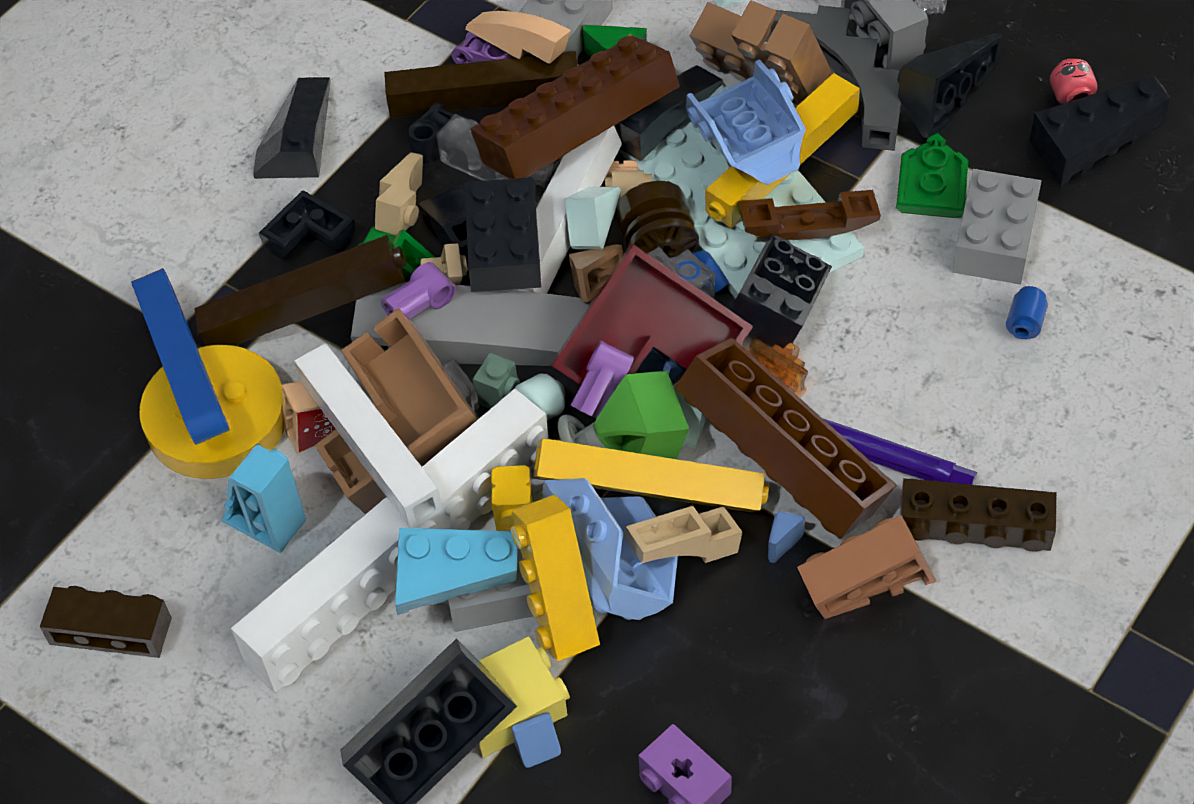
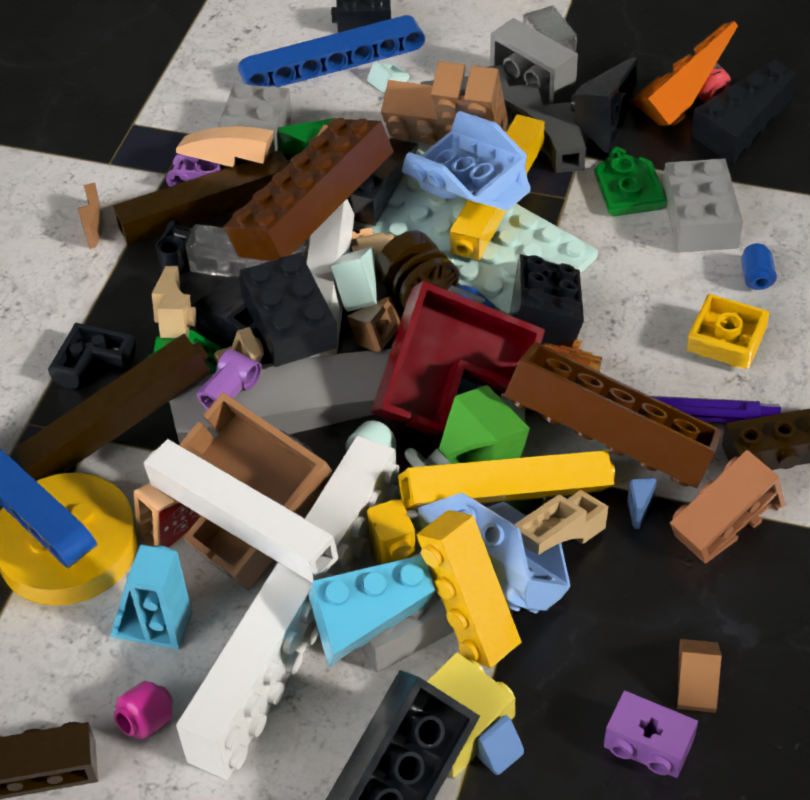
camera: 20 degrees left, 5 degrees down
black wedge [253,77,331,179] -> none
sand green brick [473,353,520,409] -> none
medium lavender piece [571,340,634,419] -> none
reddish brown slope [738,190,881,240] -> none
none -> medium nougat slope [78,182,103,249]
none -> dark pink head [114,681,173,739]
none -> orange wedge [630,21,738,126]
none -> medium nougat slope [677,639,722,713]
none -> yellow brick [686,294,770,369]

